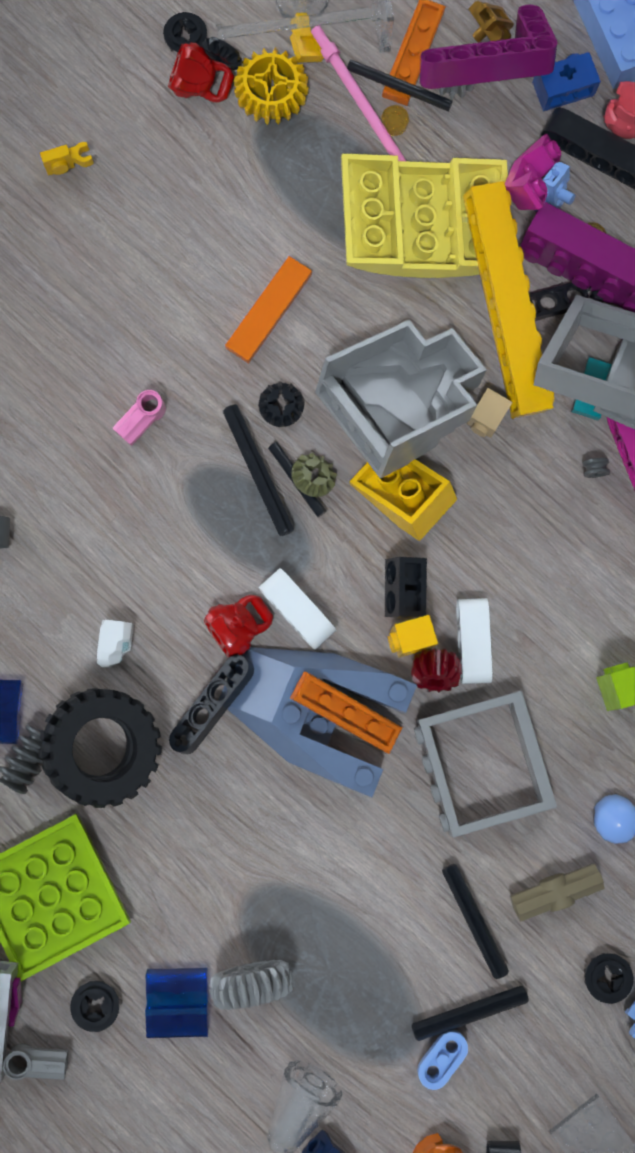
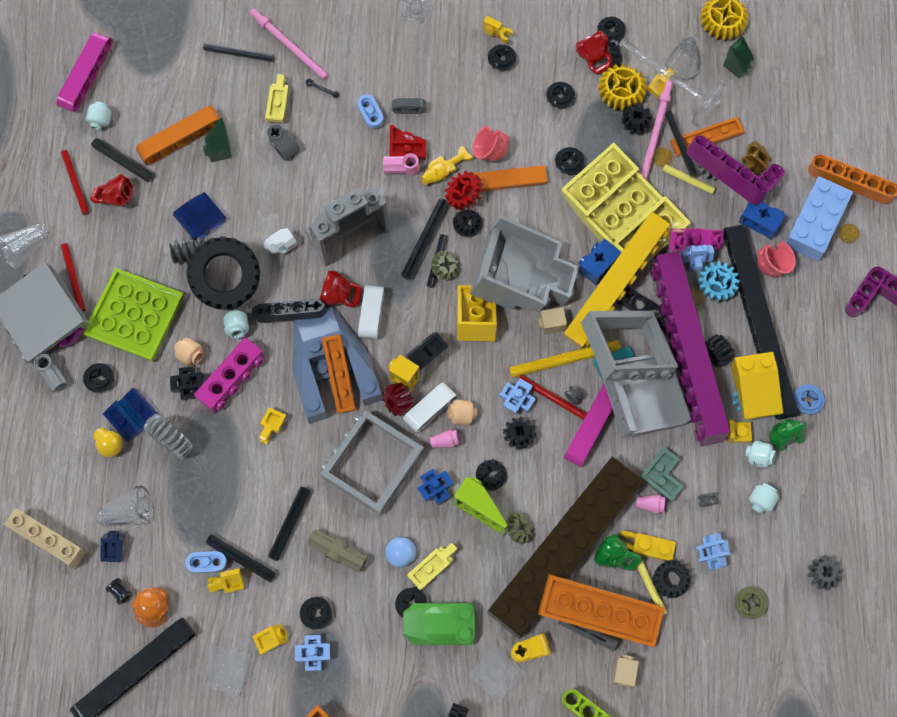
camera: 55 degrees right, 10 degrees down
none -> yellow piece [93,428,123,458]
none -> black piece [170,366,203,401]
none -> light nougat head [174,338,204,366]
none -> dark pink brick [194,337,264,414]
none -> yellow plate [207,568,245,593]
none -> light aqua head [223,310,249,339]
none -> yellow bracket [252,624,289,655]
none -> yellow plate [259,407,287,445]
none -> light grey panel [305,187,390,267]
none -> light blue plate [357,95,383,129]
none -> red wing [389,125,426,160]
none -> dark grey beam [392,98,426,114]
none -> blue piece [417,469,454,505]
none -> yellow animal [420,146,473,186]
none -> bright pink cone [430,429,460,448]
none -> red gear [445,171,484,211]
none -> light nougat head [447,400,477,426]
none -> coral helmet [473,125,509,161]
none -> black gear [476,459,507,490]
none -> black gear [488,44,516,71]
none -> light blue piece [500,378,536,414]
none -> black gear [503,417,536,450]
none -> yellow axle [509,340,620,377]
none -> red bar [518,375,587,420]
none -> black gear [546,82,575,109]
none -> black gear [555,147,584,175]
none -> blue brick [579,239,622,285]
none -> black gear [621,103,653,135]
none -> light yellow bar [662,164,715,194]
none -> medium azure gear [697,261,740,303]

